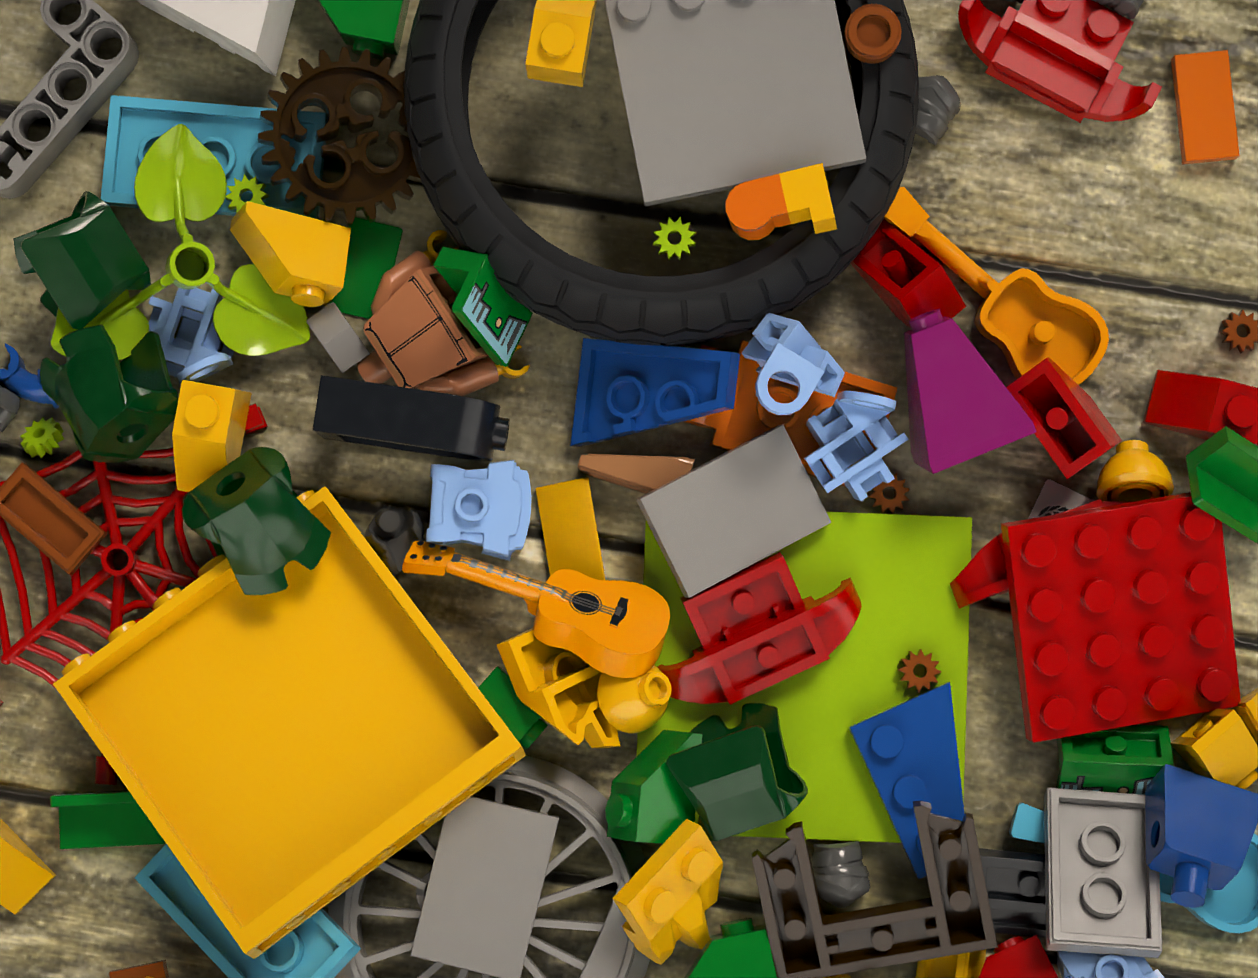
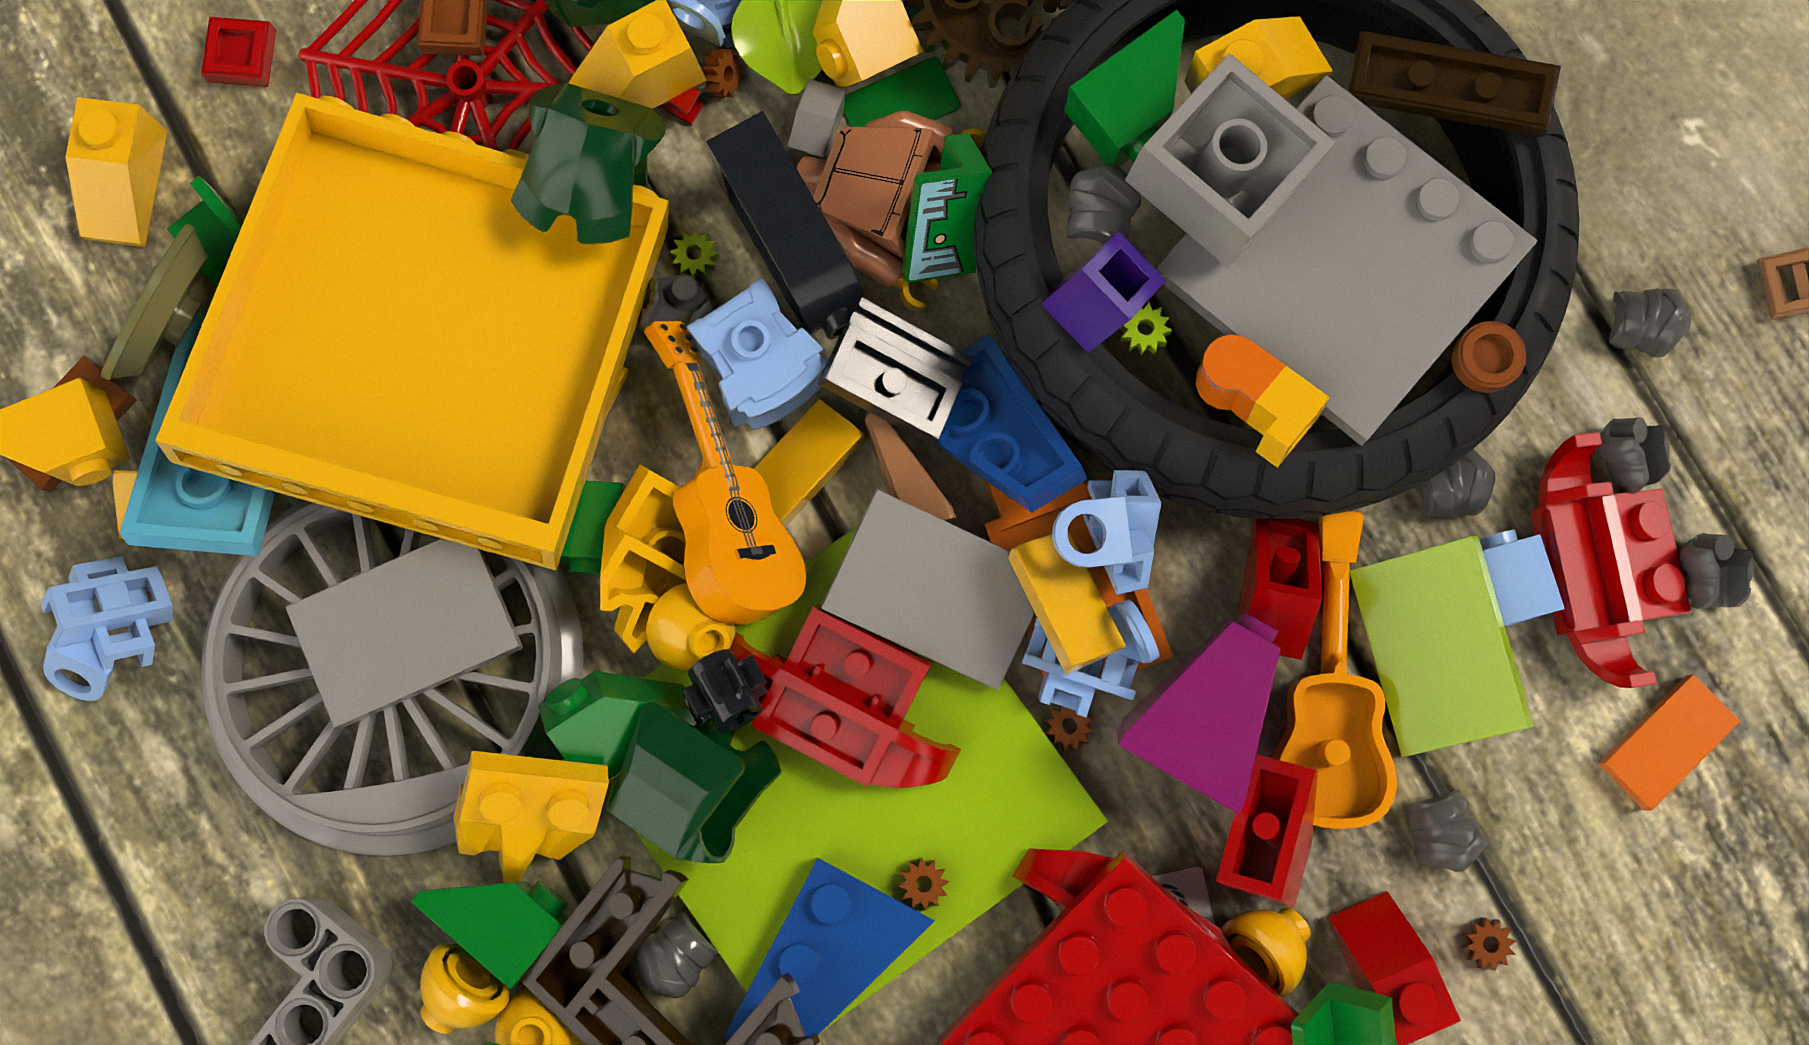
camera: 50 degrees right, 5 degrees down
none -> olive piece [101,224,208,382]
none -> lime piece [669,229,720,278]
none -> black gear [682,649,768,733]
none -> dark orange piece [701,48,743,98]
none -> plate [818,298,973,444]
none -> yellow slope [1008,531,1126,675]
none -> dark purple brick [1041,231,1166,353]
none -> green slope [1064,10,1185,167]
none -> dark grey arm [1067,164,1141,243]
none -> light grey slope [1125,53,1336,268]
none -> lime tile [1350,536,1534,757]
none -> dark grey arm [1407,790,1488,872]
none -> light blue brick [1479,529,1565,627]

